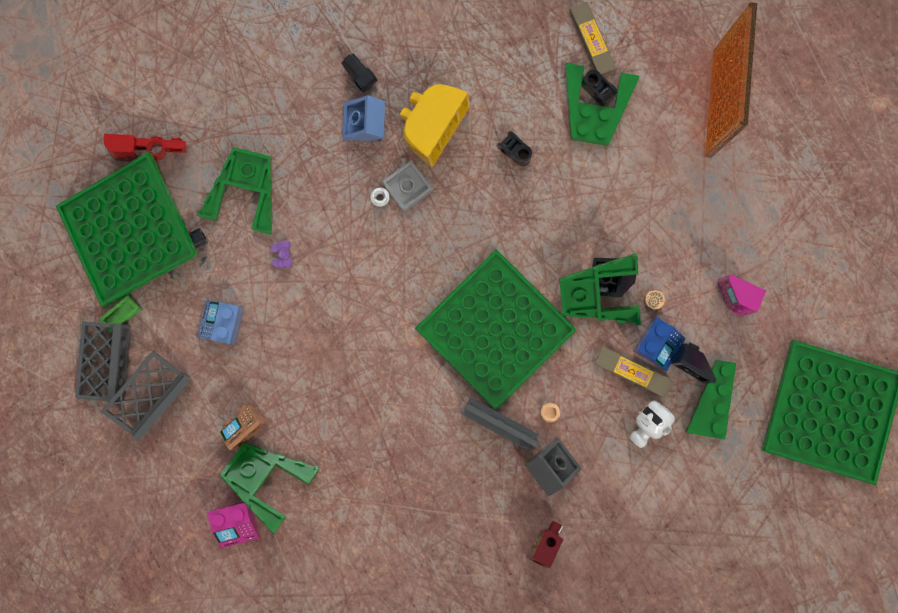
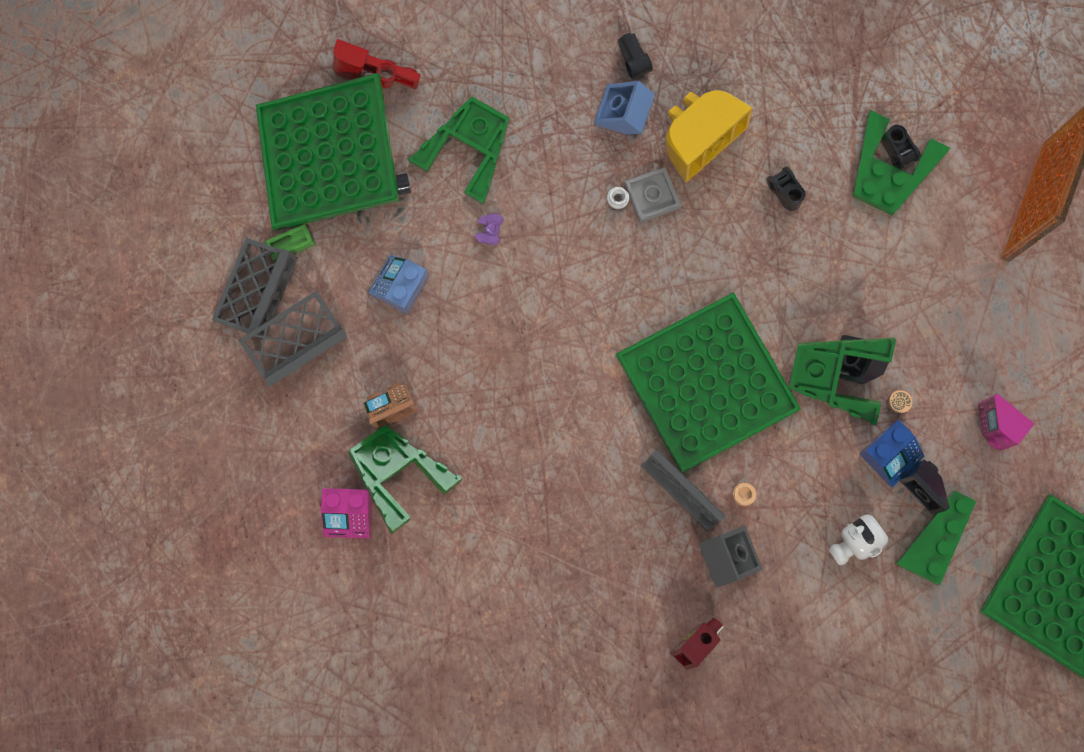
camera: 15 degrees right, 5 degrees down
dark tan tile [570,1,616,75] -> none
tile [594,346,672,398] -> none

